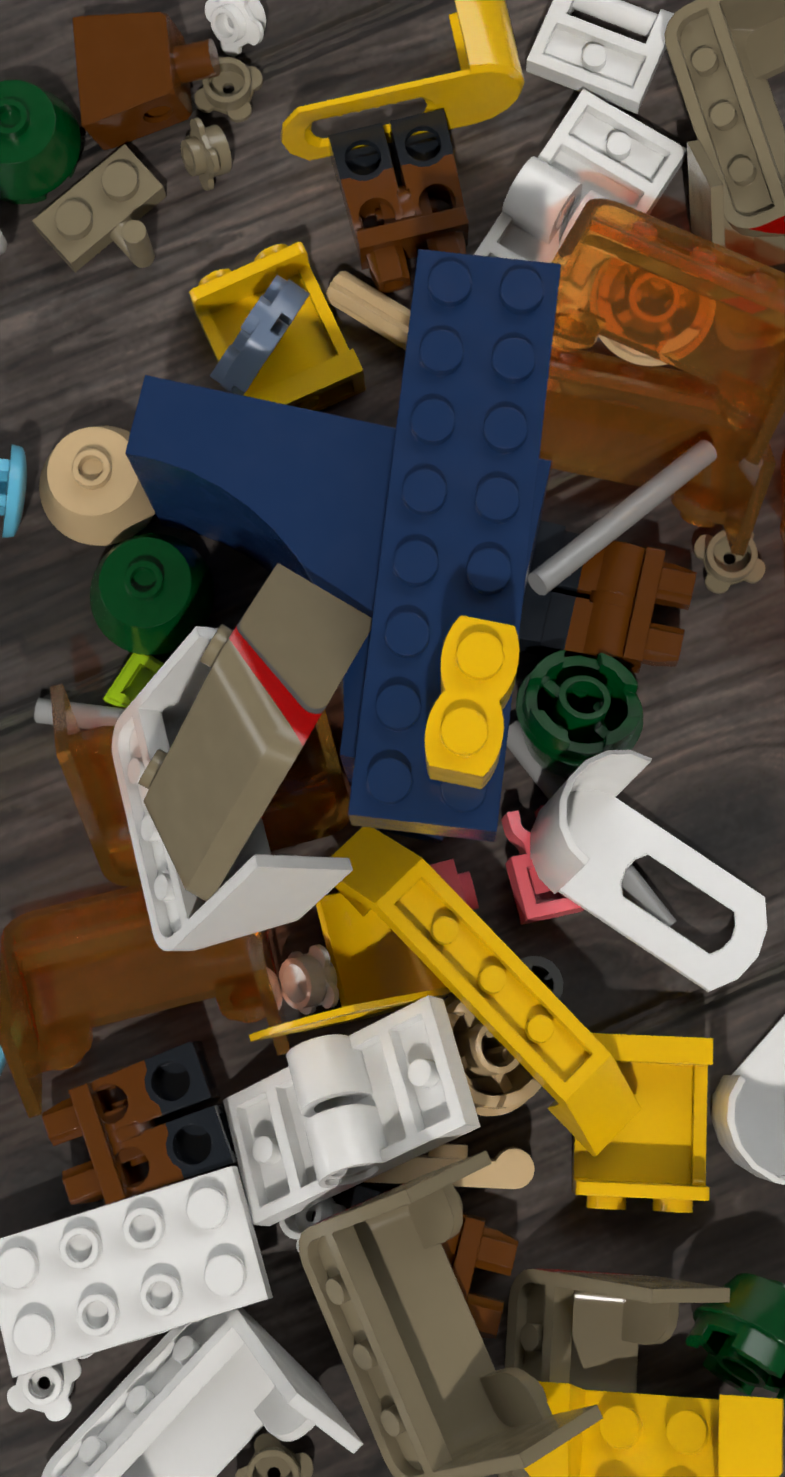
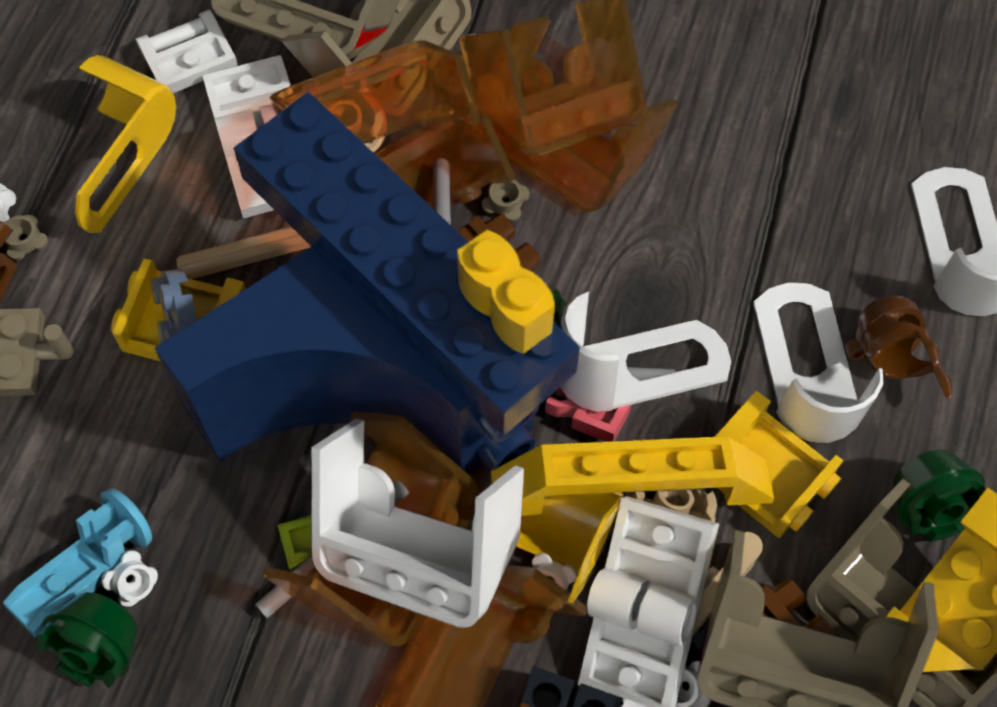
camera: 60 degrees left, 15 degrees down
tan cone [39,426,155,546] -> none
dark green cone [90,533,215,655] -> none
dark tan windscreen [138,563,372,901] -> none
dark tan plate [181,118,232,191] -> none
reddish brown hips [328,108,469,294] -> none

